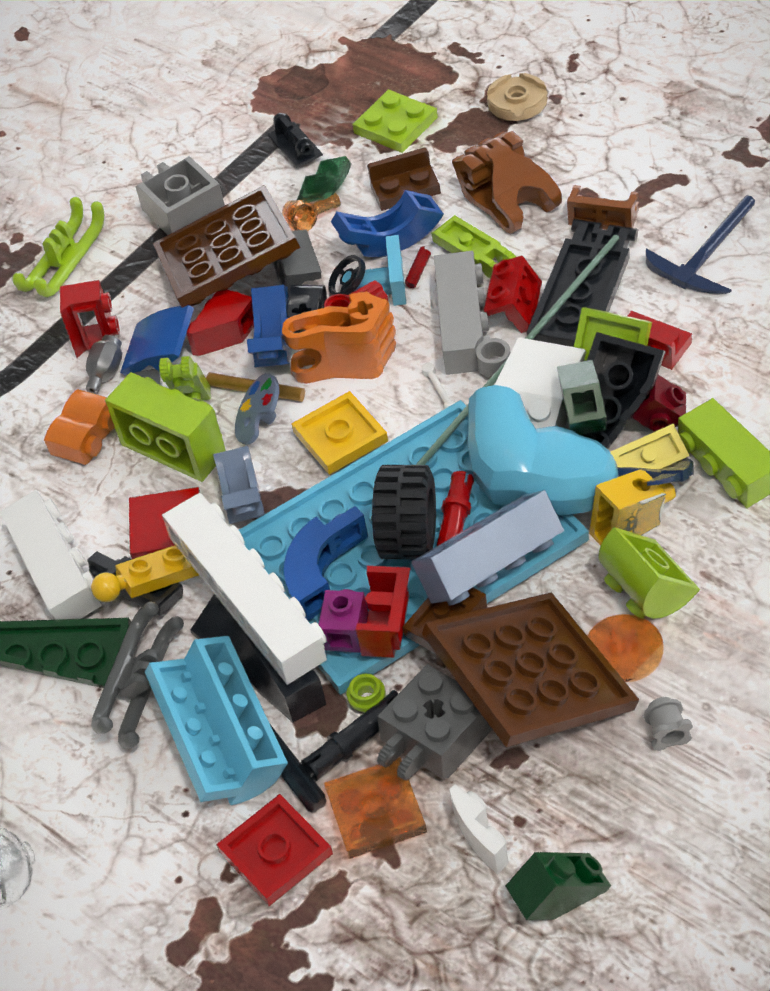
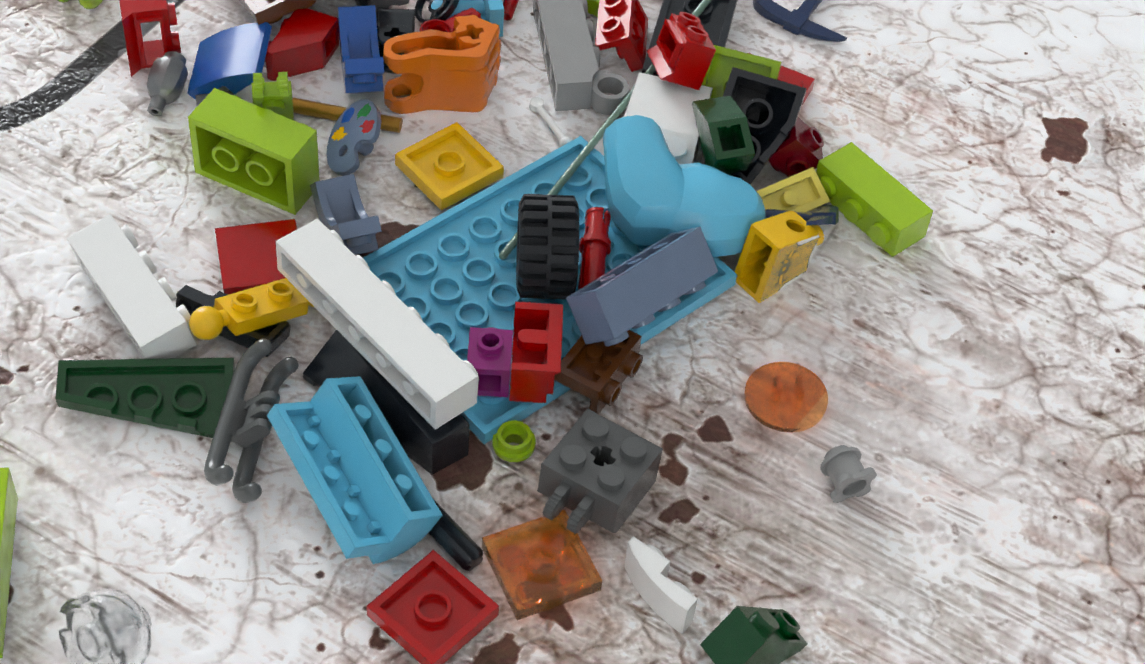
camera: 20 degrees left, 0 degrees up
orange brick [44,389,115,465] -> none
blue arch [284,506,368,621] -> none
black pin [301,690,398,781] -> none
reddish brown piece [422,592,639,748] -> none
lime brick [598,527,700,619] -> none
none -> red window [647,12,716,90]

